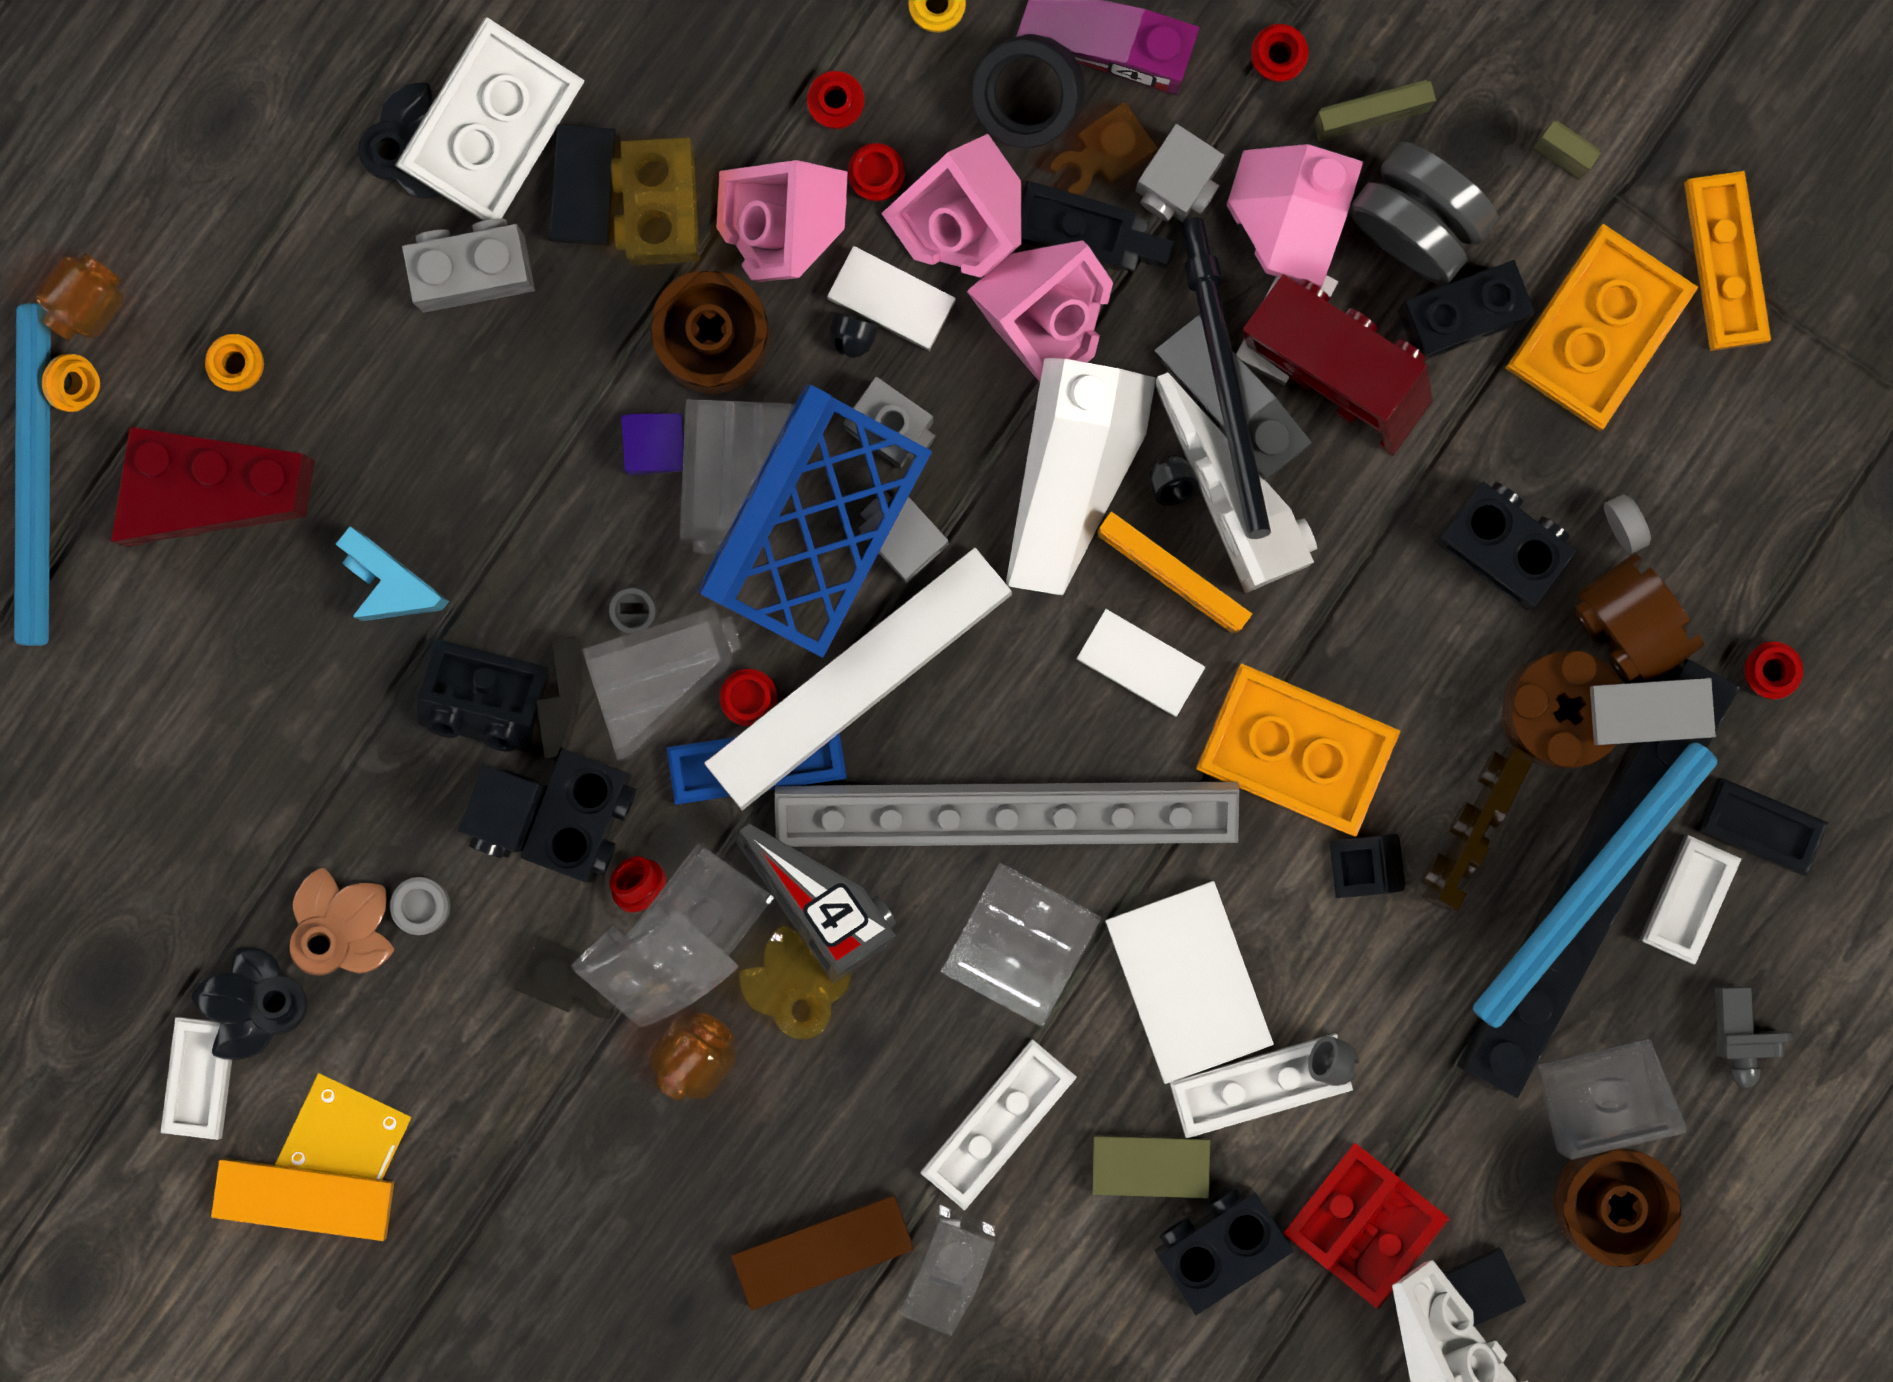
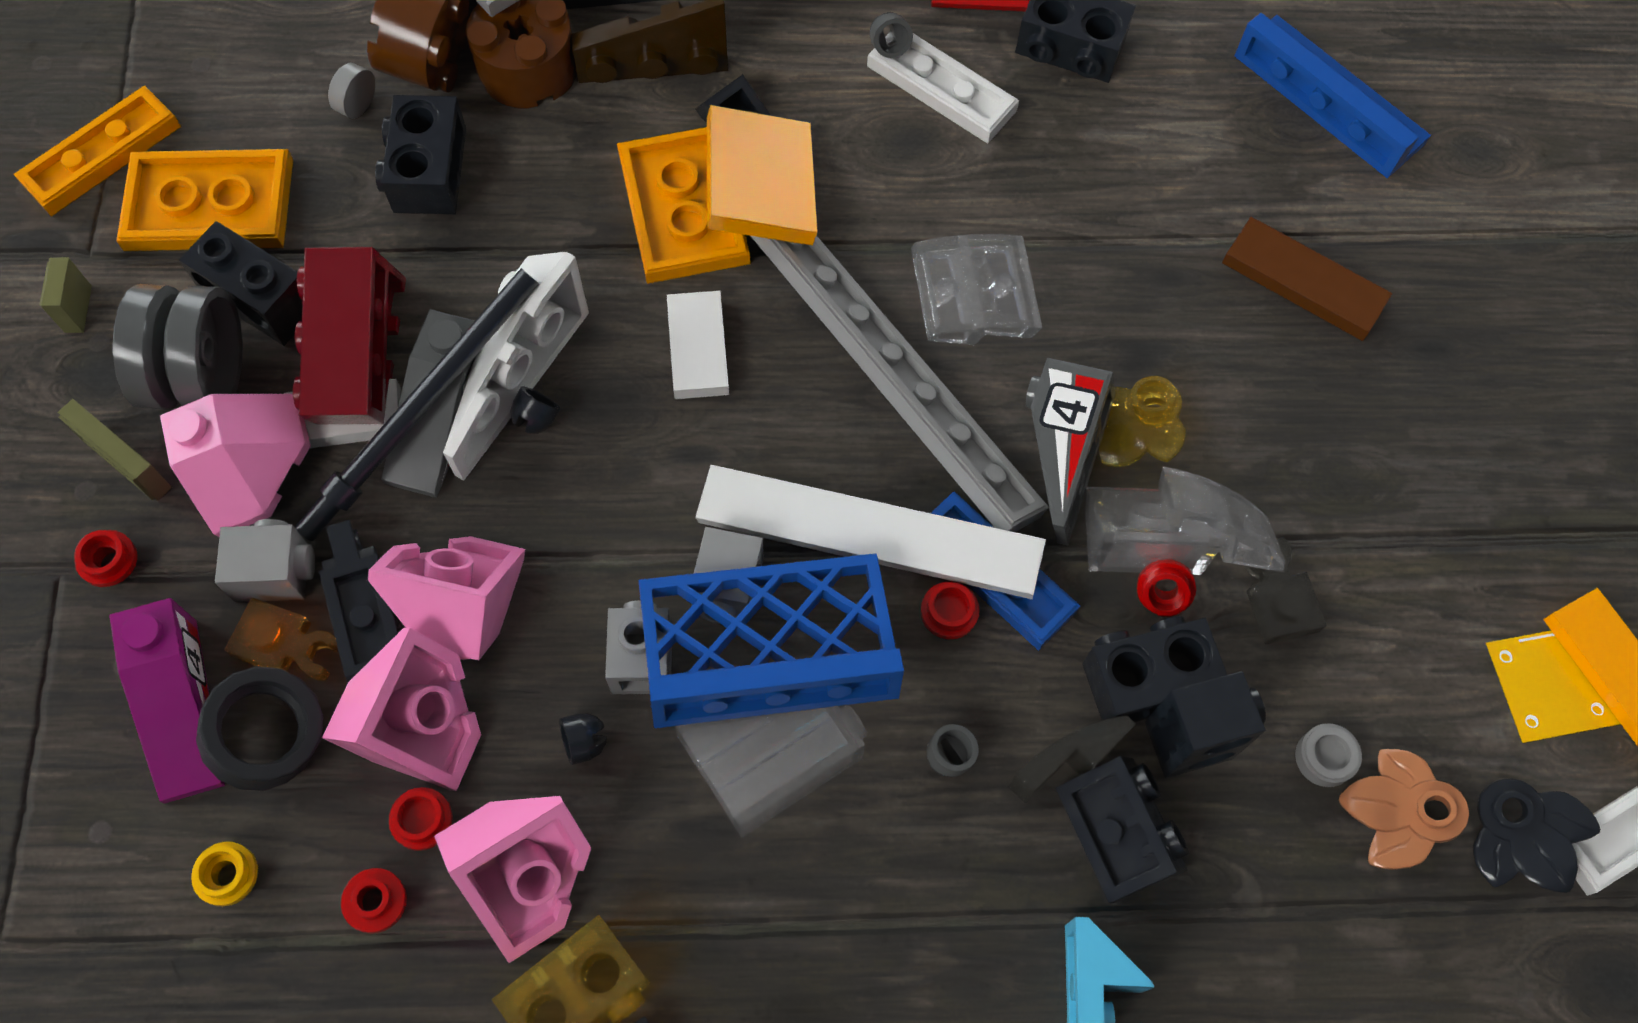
camera: 130 degrees left, 20 degrees down
clear slope [582,607,742,761] -> none
dark purple slope [621,413,686,476] -> none
clear orange head [650,1012,737,1101] -> none
reddish brown brick [651,271,771,395] -> none
white tile [827,246,956,351] -> none
clear slope [897,1205,995,1336] -> none
white tile [921,1039,1077,1210] -> none
white wedge [1006,358,1156,595] -> none
olive tile [1092,1135,1210,1198] -> none
light orange tile [1097,511,1252,634] -> none
white tile [1105,881,1274,1084] -> none
none -> light orange tile [707,105,817,246]

